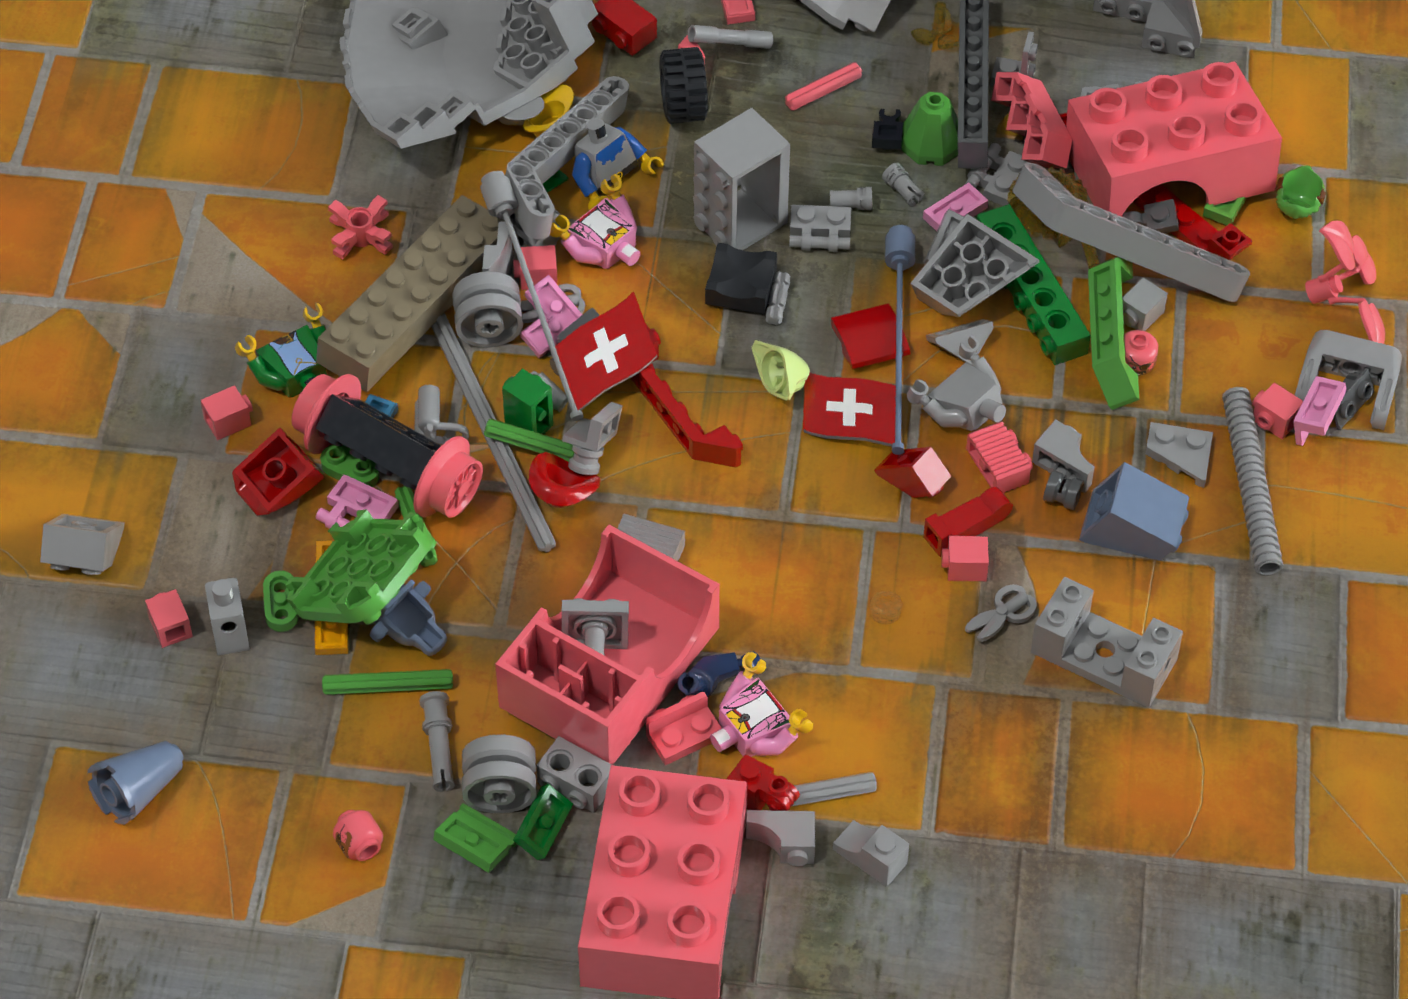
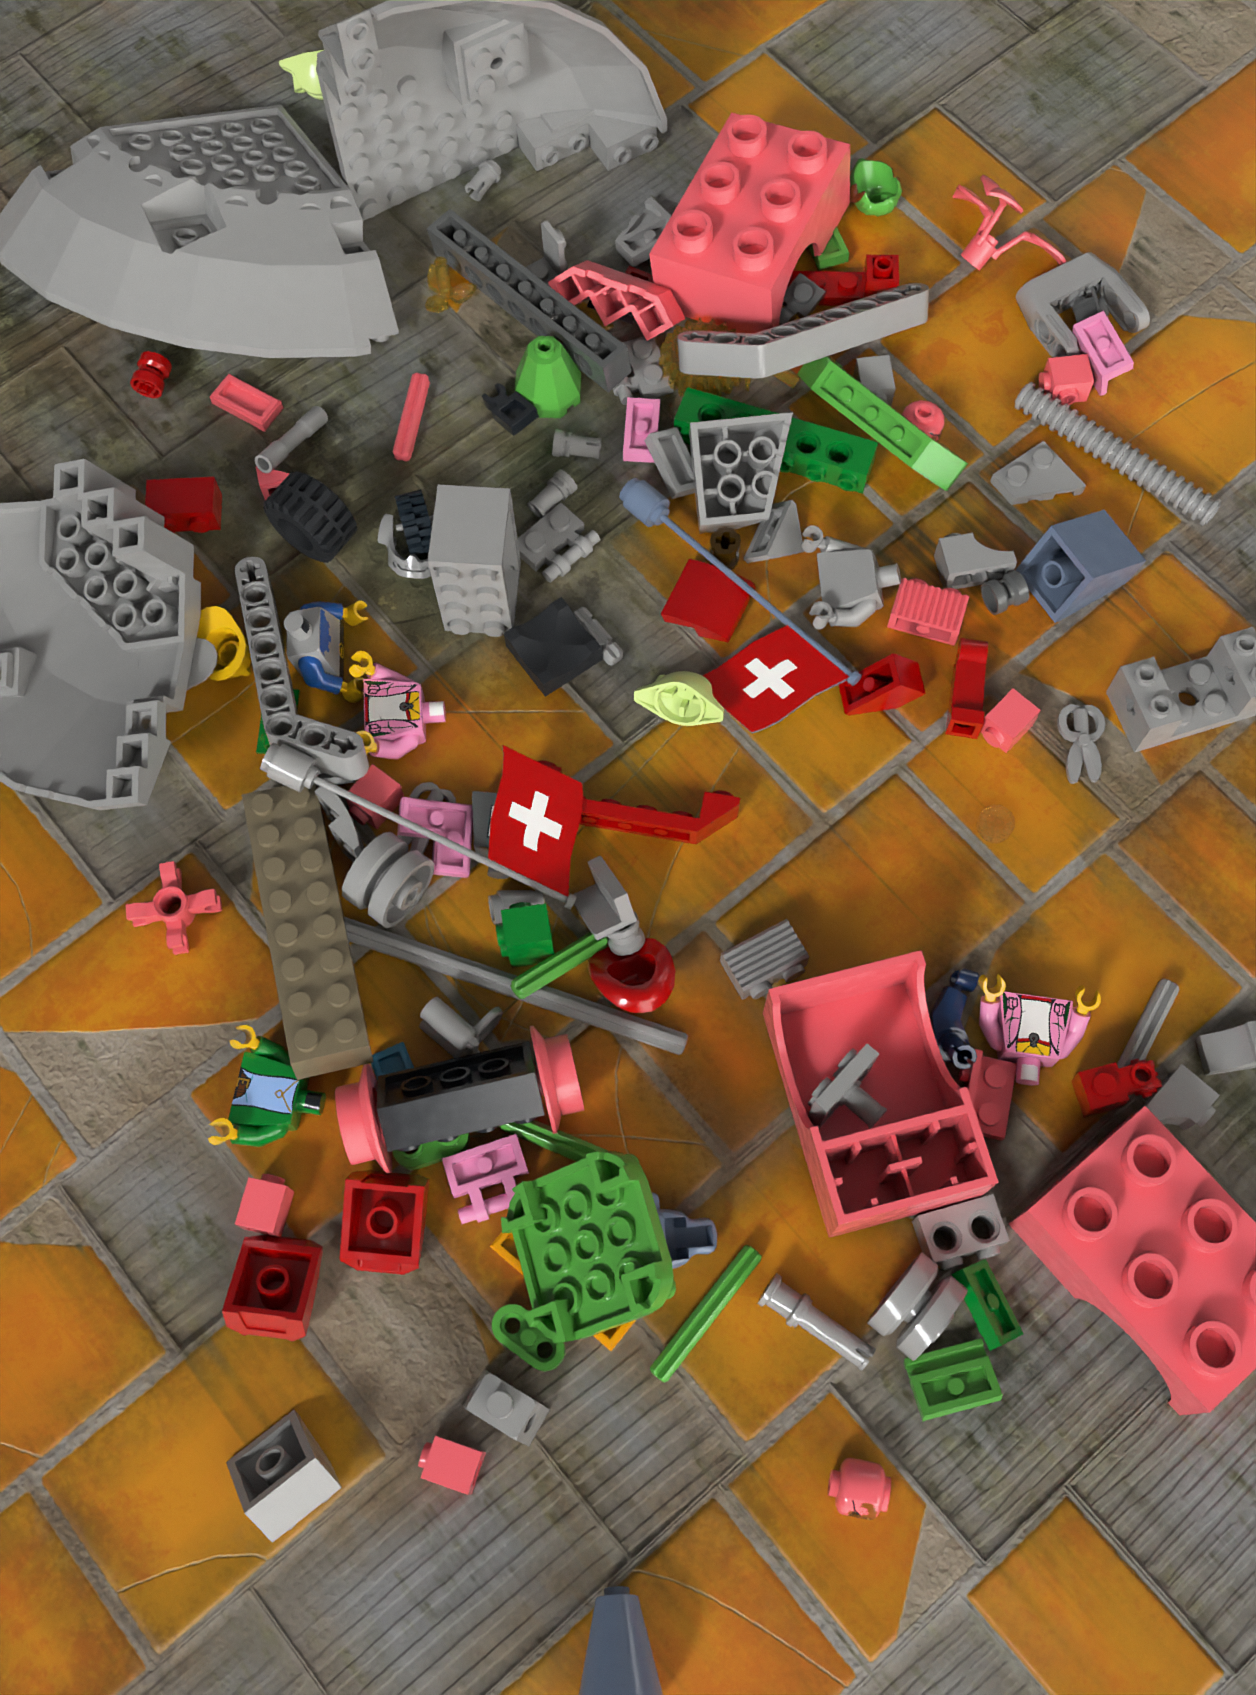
camera: 45 degrees left, 15 degrees up
none -> red slope [222,1235,323,1342]
none -> dark brown bush [710,527,741,570]

